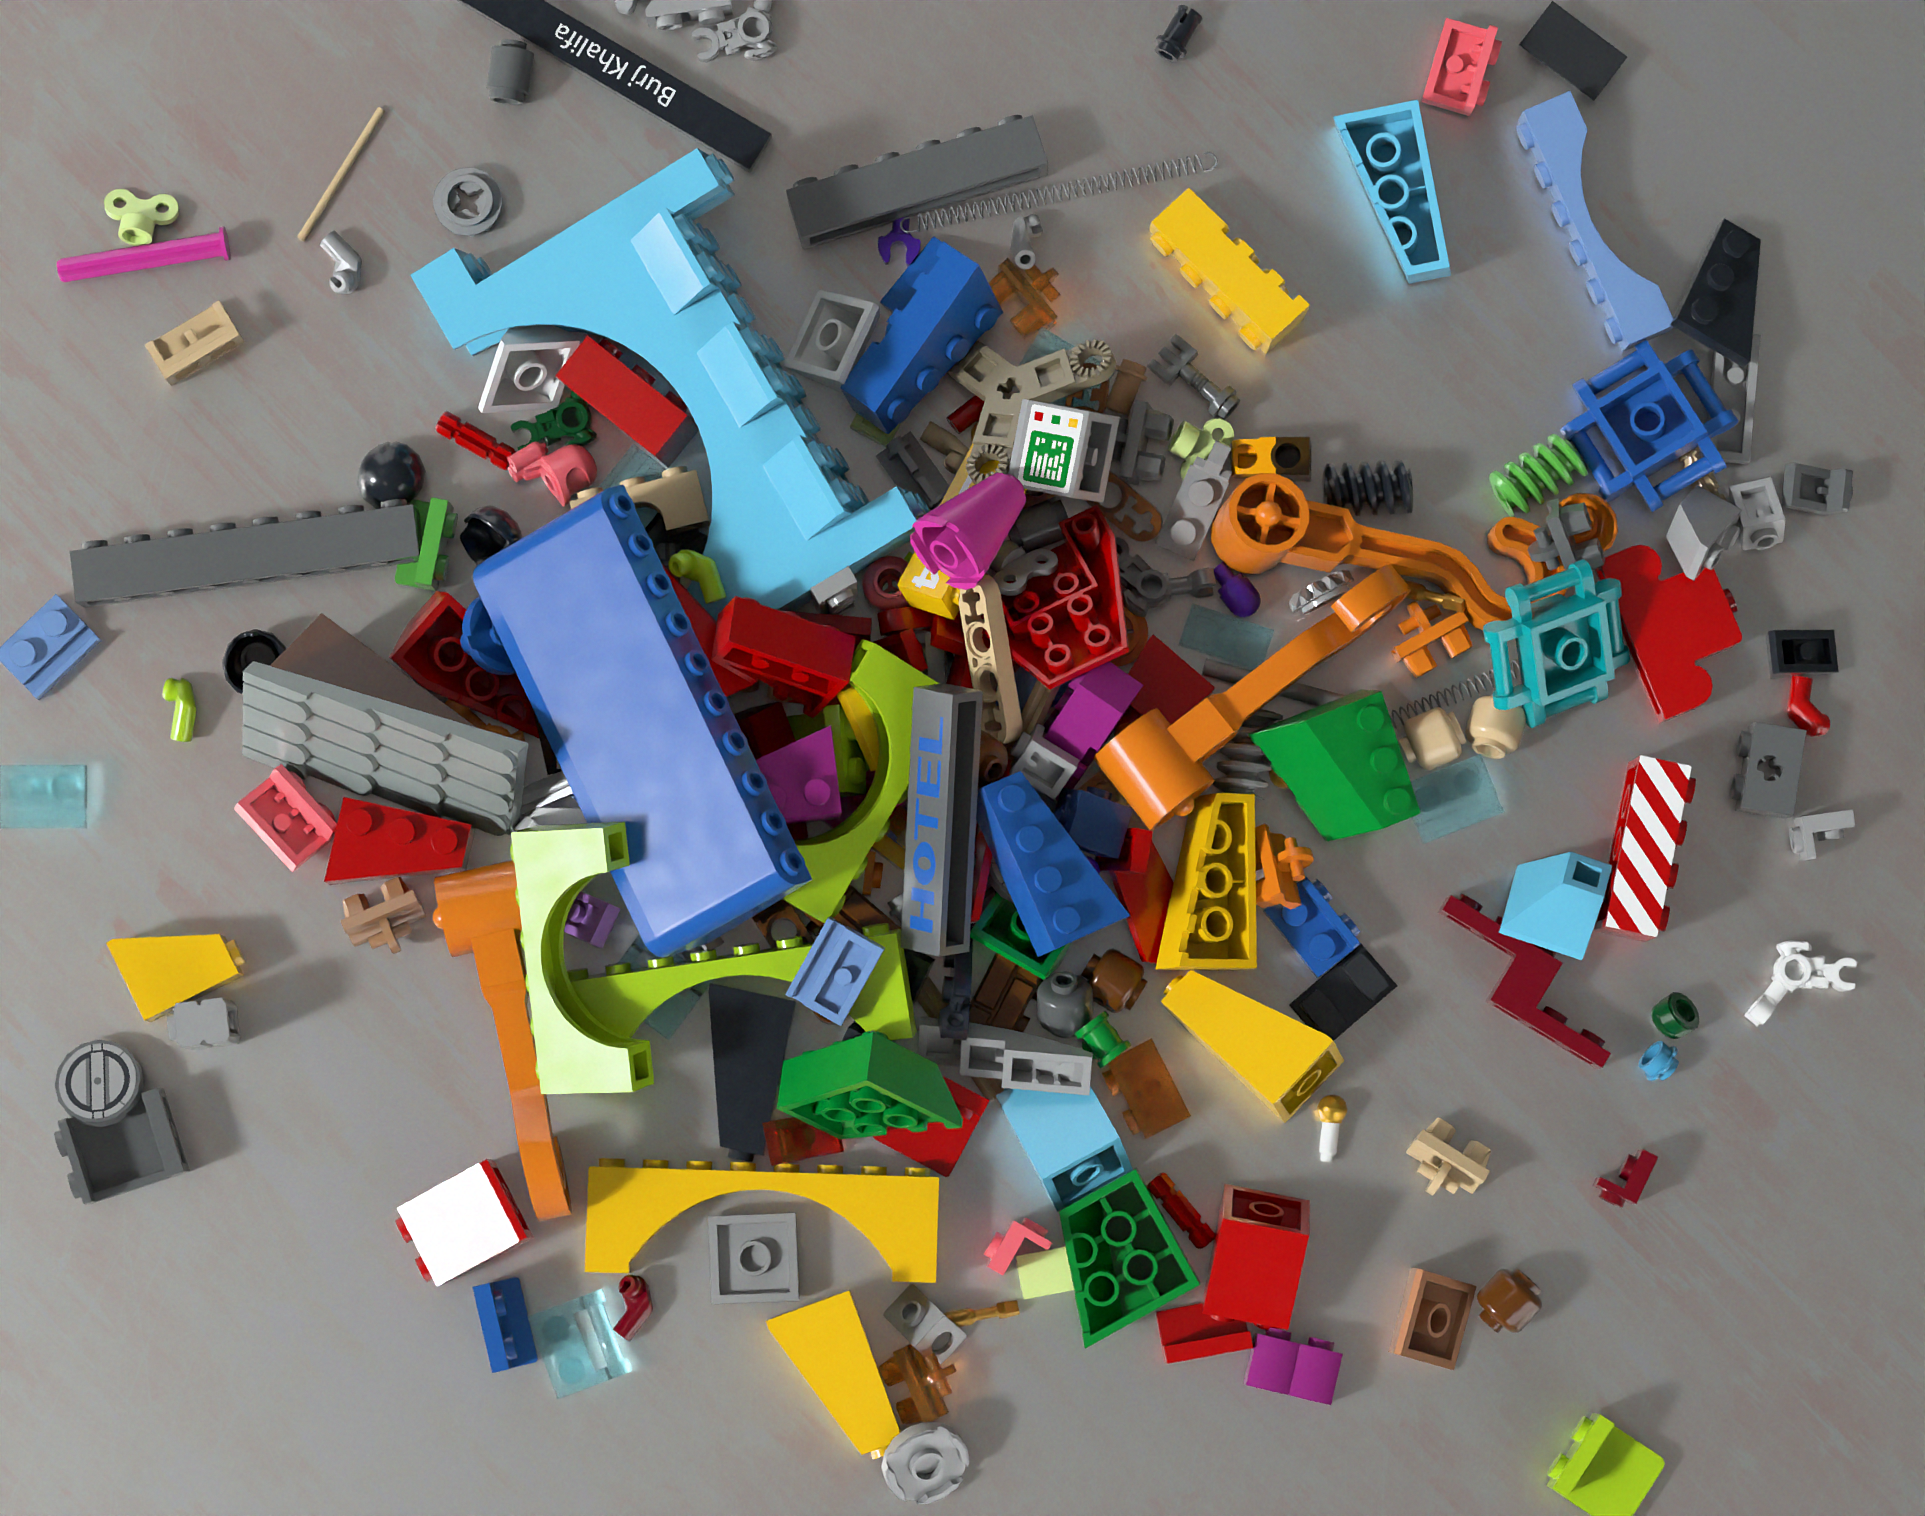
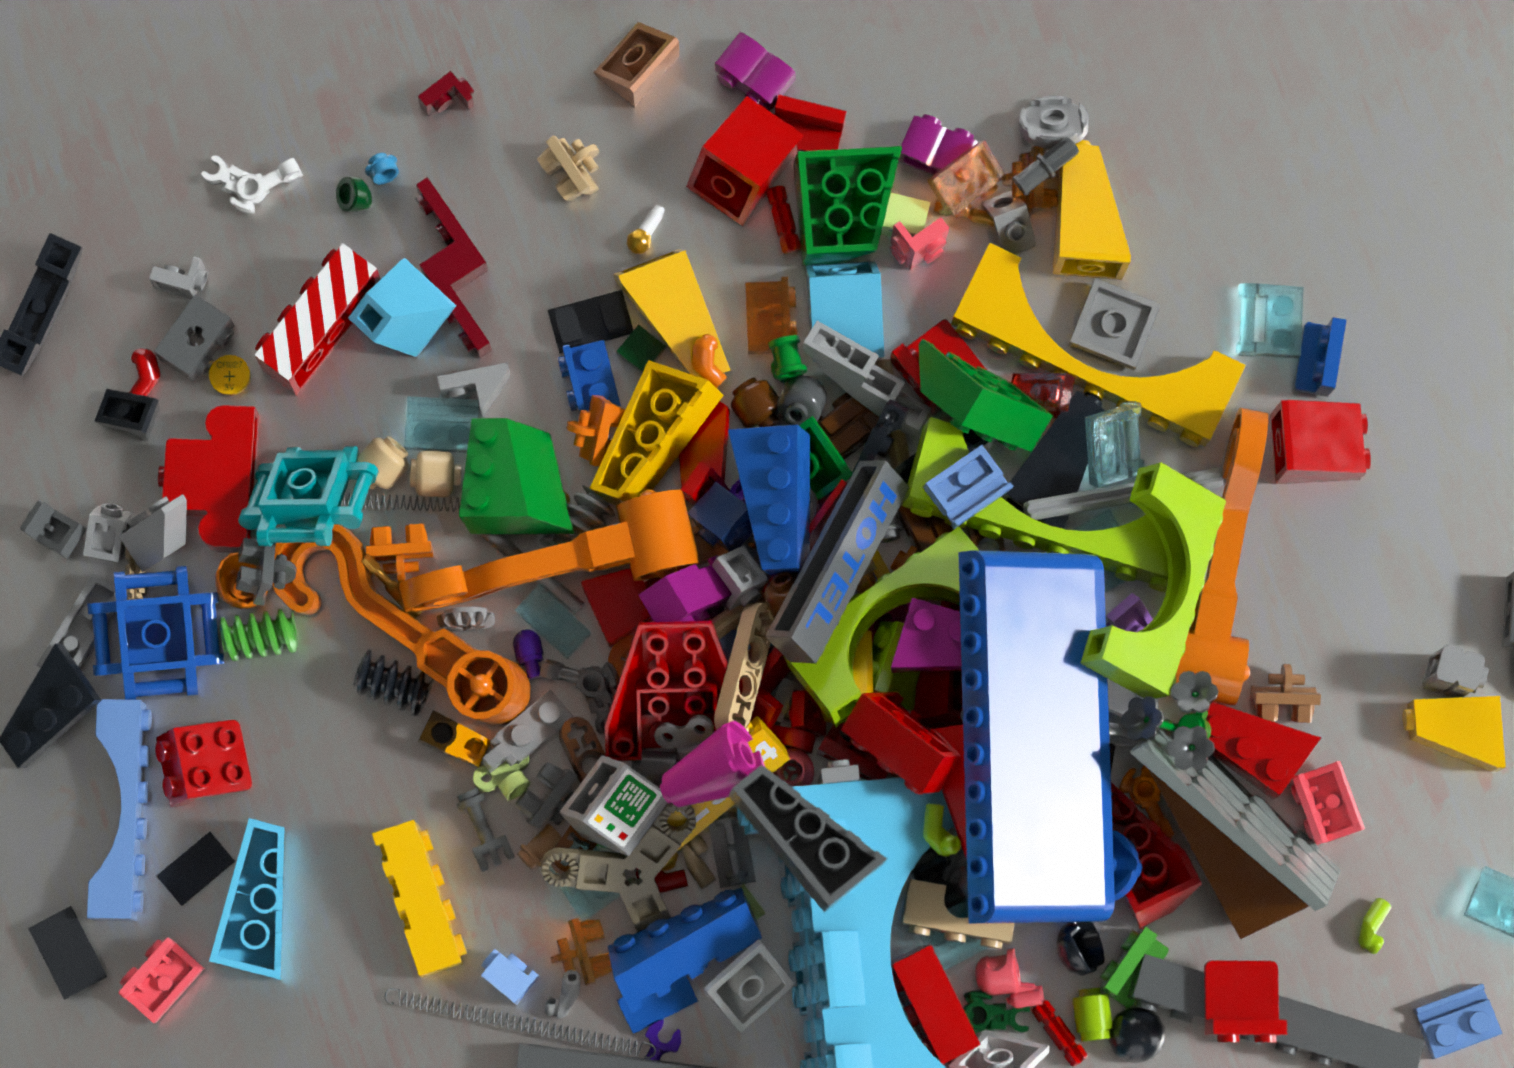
camera: 155 degrees left, 5 degrees down
black hair [222,629,286,694] -> none
dark red arm [613,1275,653,1342] -> none
reddish brown head [1477,1267,1542,1333] -> none
none -> red bracket [155,720,252,808]
none -> black sticker [157,831,235,906]
none -> yellow piece [209,355,251,396]
none -> light grey slope [437,362,510,417]
none -> light blue brick [481,949,540,1005]
none -> dark green tile [616,324,666,374]
none -> orange arm [692,334,727,388]
none -> dark grey wedge [729,765,887,913]
none -> magenta brick [899,114,979,186]
none -> clear orange bracket [927,140,1007,218]
none -> dark grey axle [1013,137,1079,195]
none -> light grey axle [1023,468,1223,520]
none -> lime brick [1072,987,1113,1042]
none -> clear light blue plate [1085,401,1145,488]
none -> dark grey plant [1121,671,1218,770]
none -> red bracket [1204,960,1287,1043]

